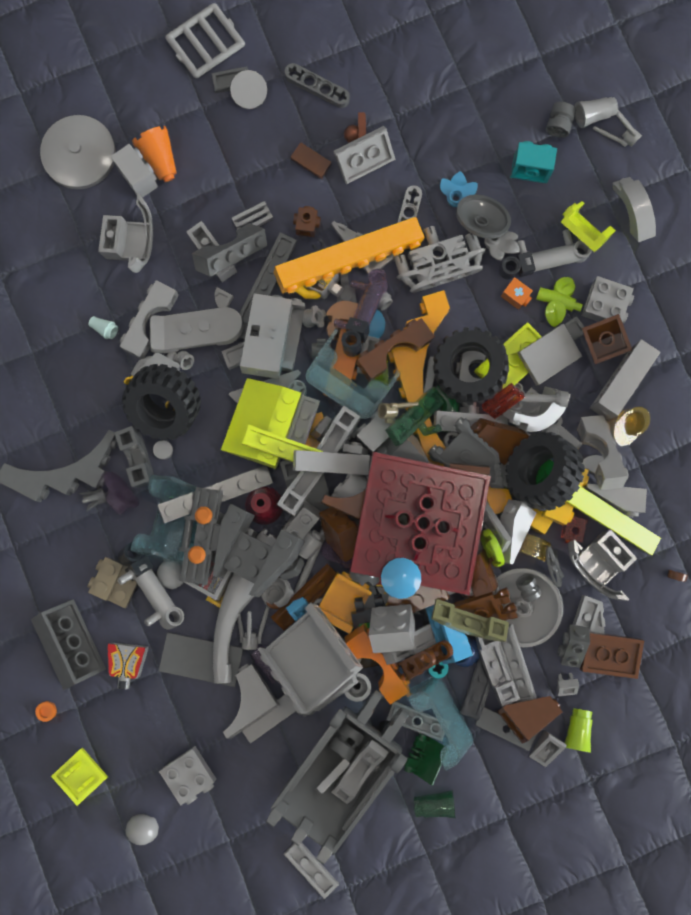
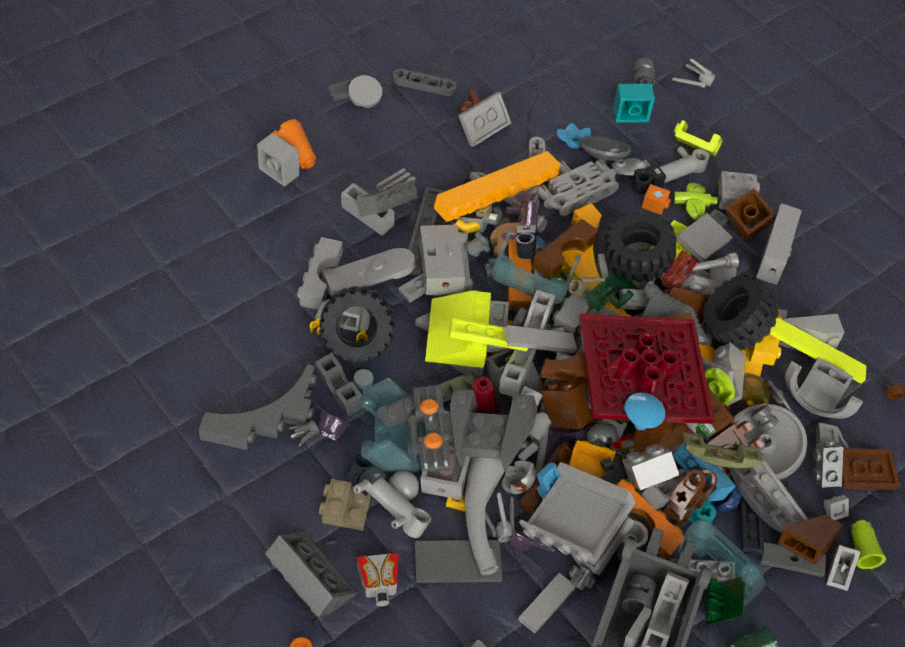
camera: 20 degrees left, 30 degrees down
light grey dish [40,115,116,189] -> none
light aqua cone [88,316,118,339] -> none
light grey piece [98,193,153,273] -> none
light grey bar [165,3,245,78] -> none
light grey tile [215,287,234,308] -> none
light grey arch [223,664,280,739] -> none
reddish brown tile [290,143,332,179] -> none
reddish brown brick [293,206,321,238] -> none
clear red brick [560,516,588,544] -> none
light grey plant [575,97,618,128] -> none
light grey arch [577,415,628,490] -> none
light grey arch [613,177,656,242] -> none
clear yellow piece [613,407,650,446] -> none

